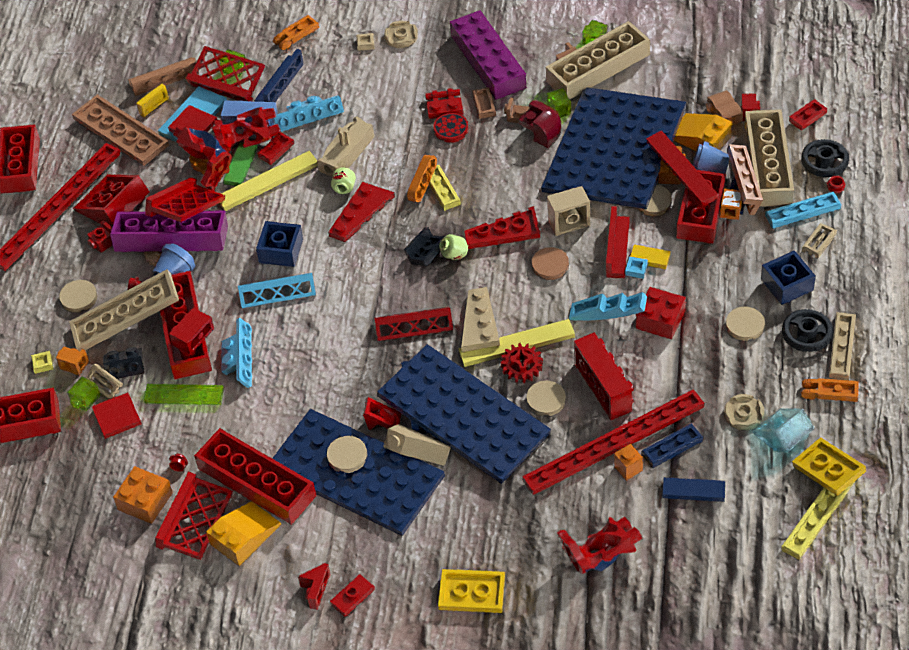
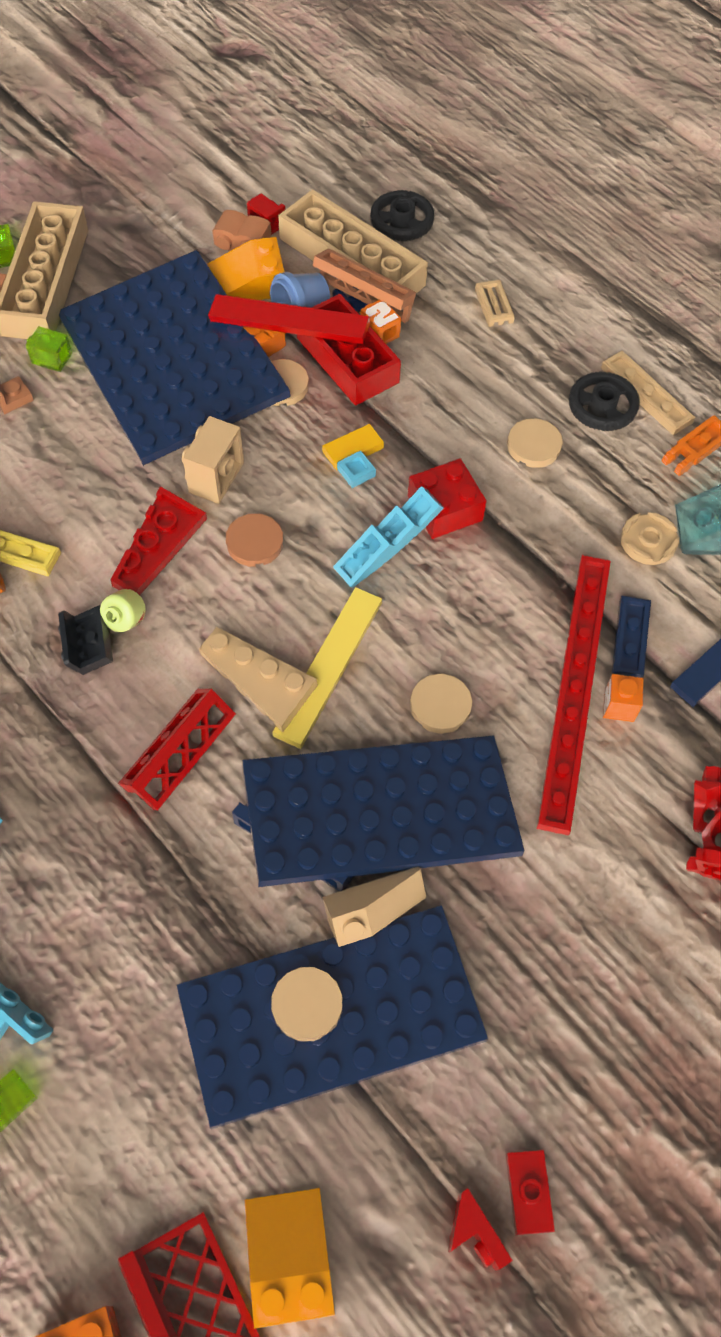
camera: 55 degrees left, 10 degrees up
red plate [169,453,188,472] -> none
red brick [194,428,316,525] -> none
red slope [363,397,401,430] -> none
yellow plate [438,569,505,613] -> none
red gear [501,343,543,383] -> none
dark red brick [519,100,562,148] -> none
red brick [574,332,634,421] -> none
red fence [606,206,630,279] -> none
dark blue brick [761,250,816,305] -> none
medium azure tile [765,191,841,229] -> none
red plate [789,99,827,131] -> none
red plate [827,176,846,193] -> none

